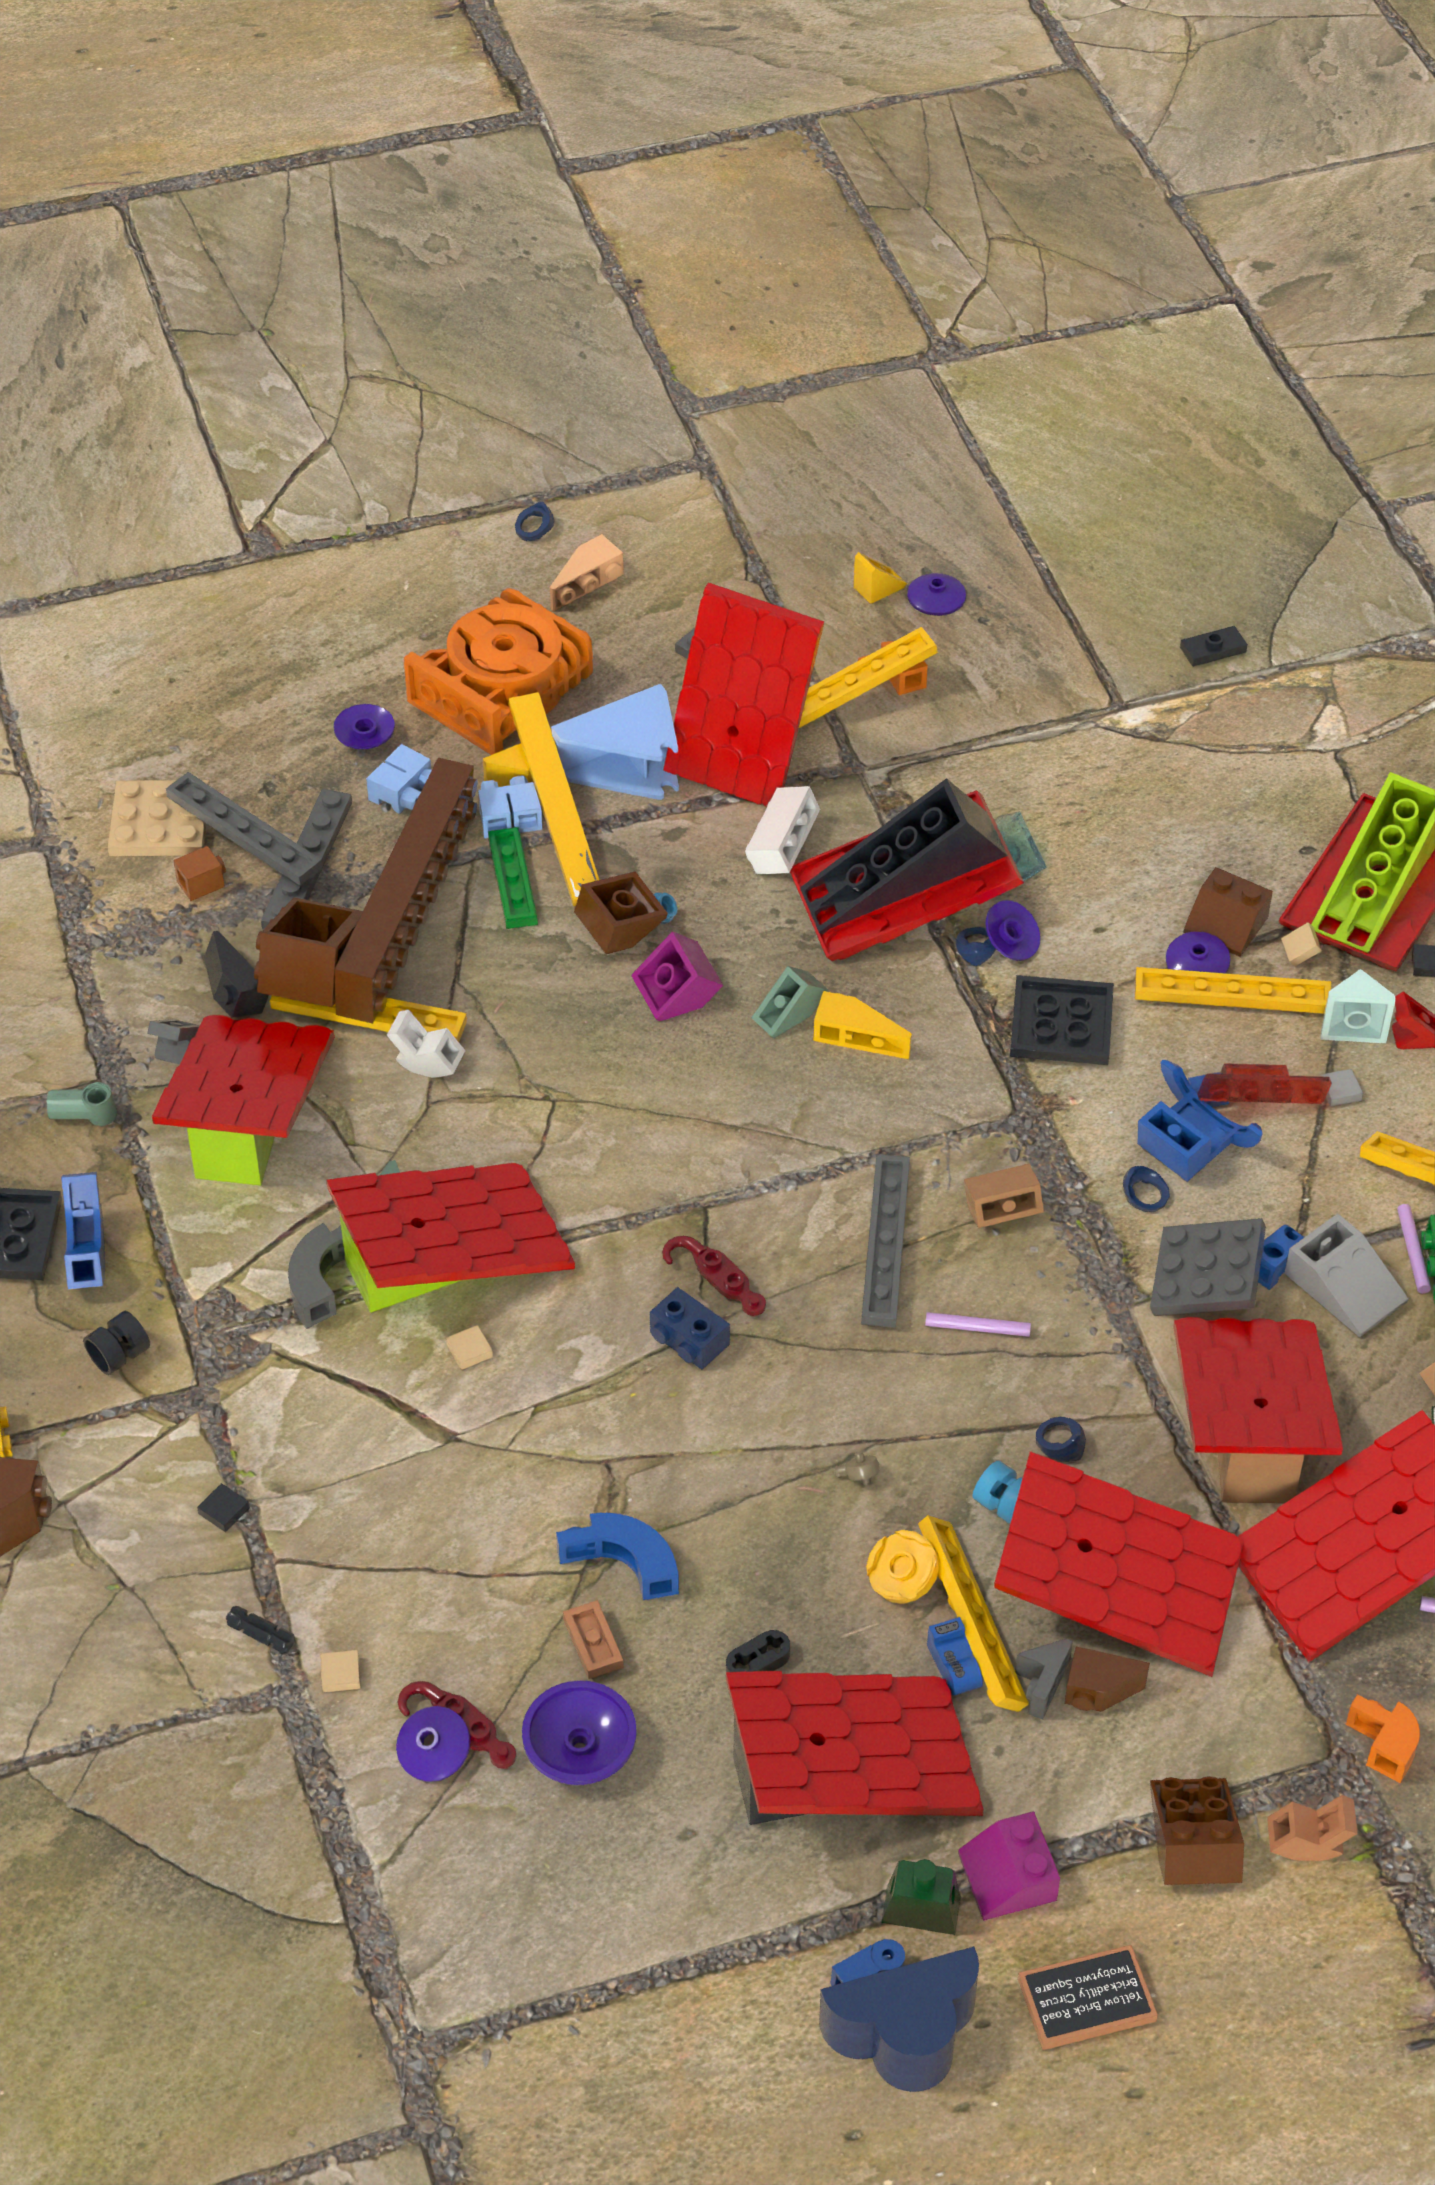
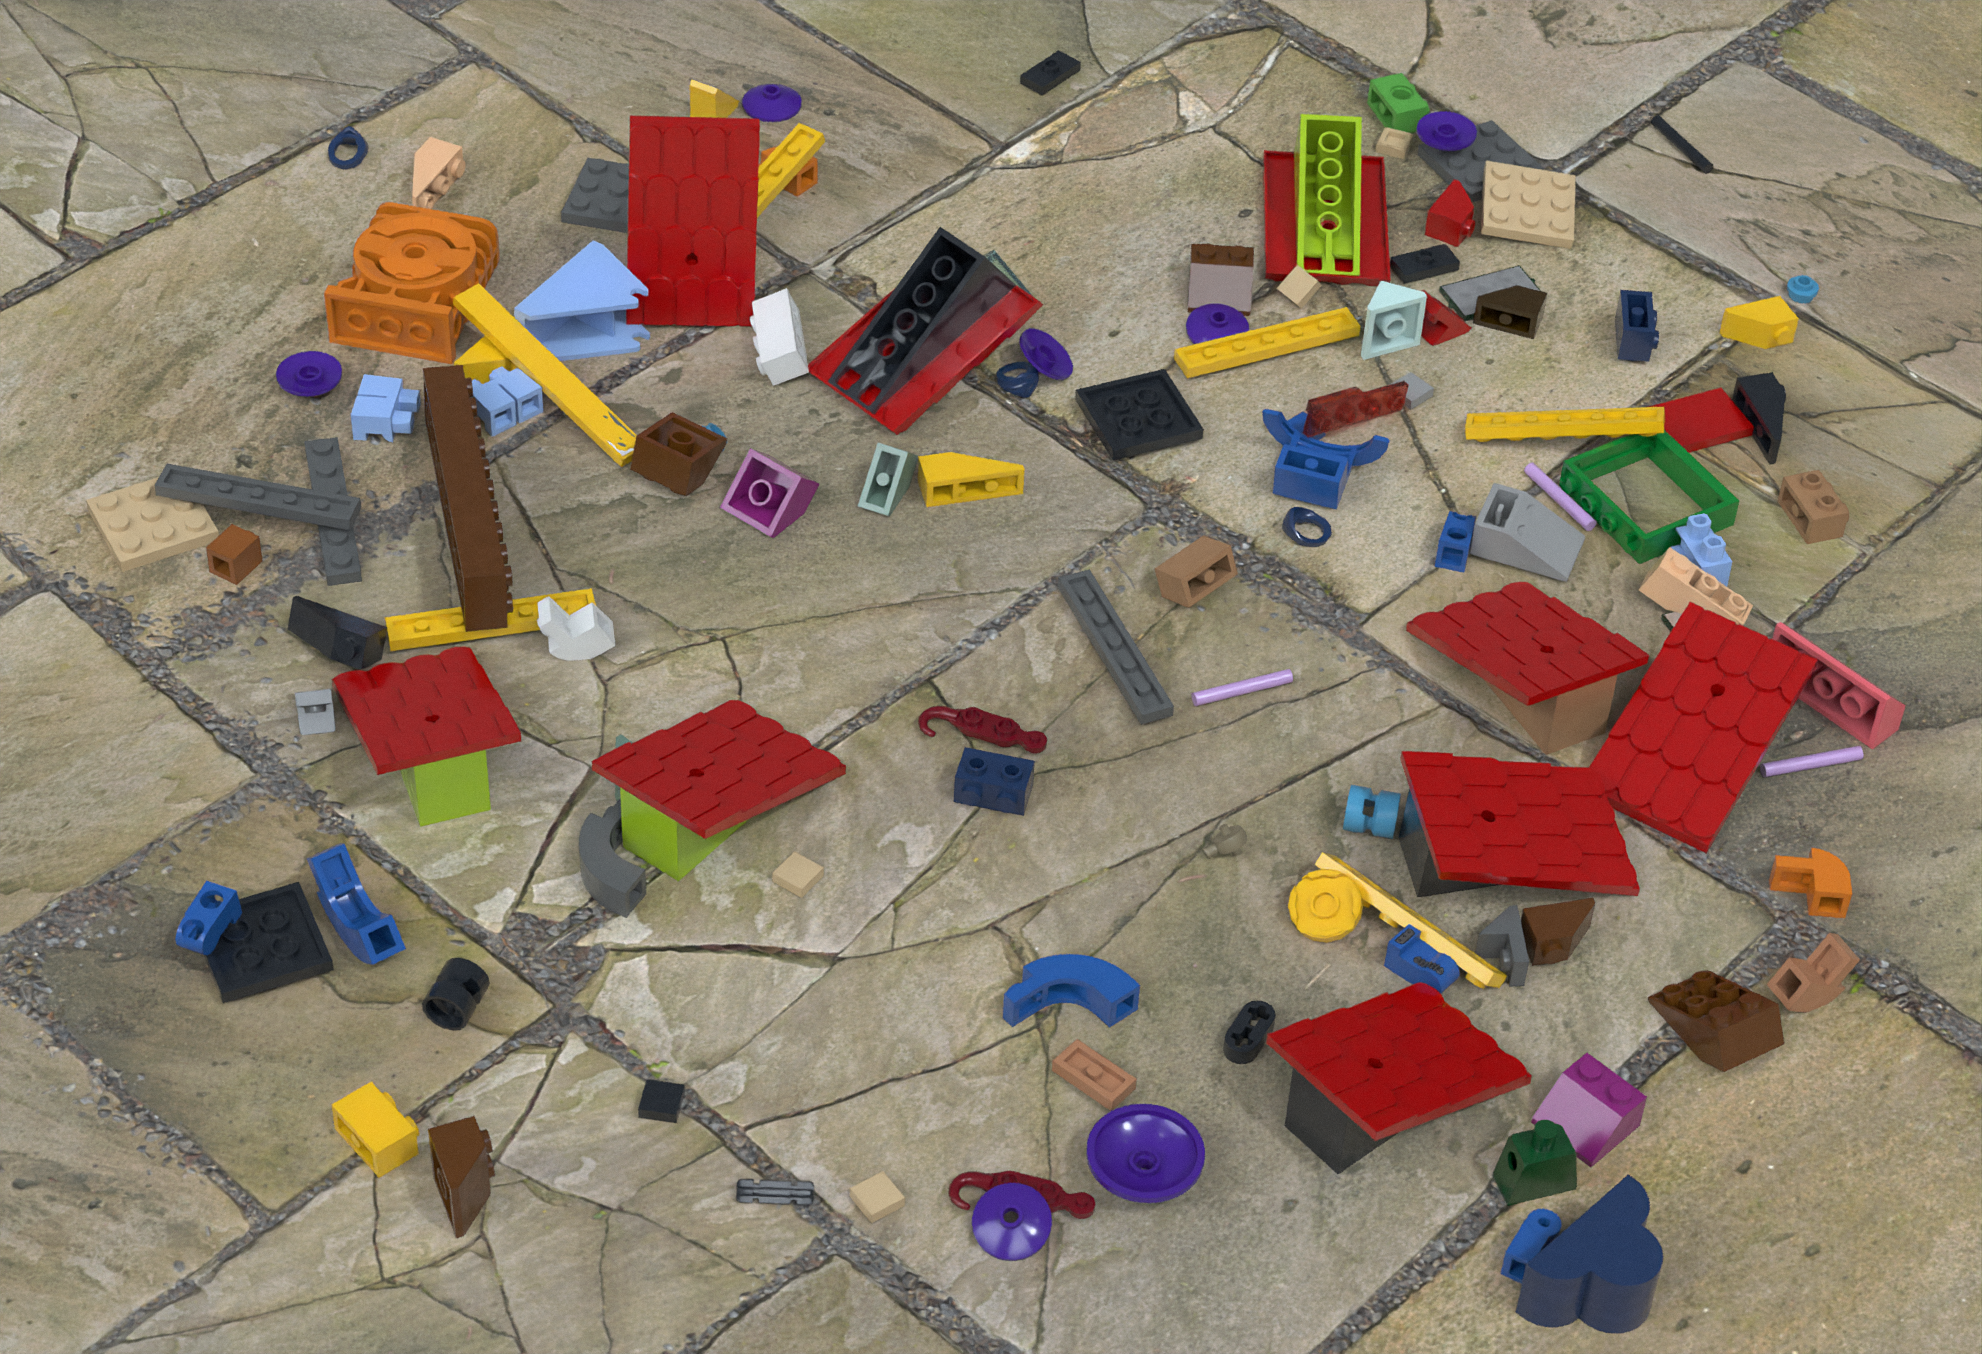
camera: 30 degrees left, 5 degrees down
sand green piece [47,1082,117,1126] -> none
reddish brown container [254,897,363,1007] -> none
green tile [488,827,538,929] -> none
black tile [1018,1945,1158,2051] -> none
dark blue piece [1036,1416,1086,1462] -> none
dark grey plate [1150,1218,1266,1316] -> none

